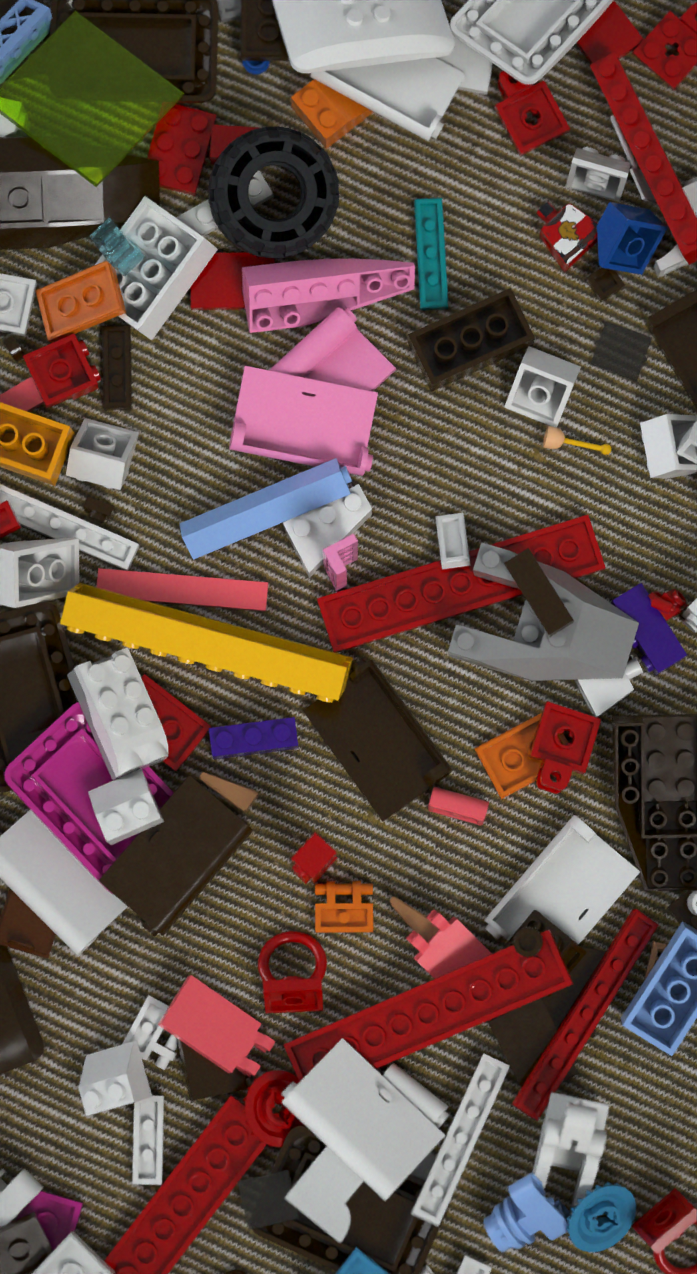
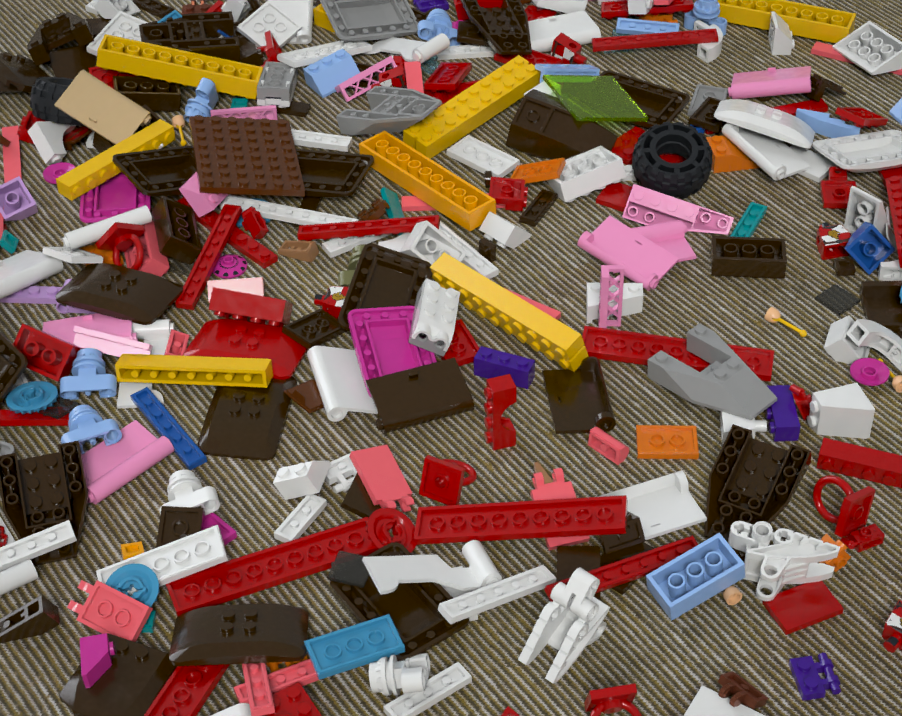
camera: 30 degrees right, 40 degrees down
white slope [88,769,164,845] -> none
clear light blue plate [89,217,145,277] -> none
light blue brick [179,458,352,560] -> none
medium nougat slope [199,772,259,813] -> none
white door [281,1038,445,1201] -> none
orange plate [315,880,373,933] -> none
white tile [435,513,471,569] -> none
light blue beam [483,1173,571,1252] -> none
white slope [504,346,581,427] -> none
dark brown tile [504,548,574,637] -> none
dark brown tile [513,927,543,957] -> none
red plate [529,701,601,794] -> none
dark azure gear [566,1182,636,1252] -> none

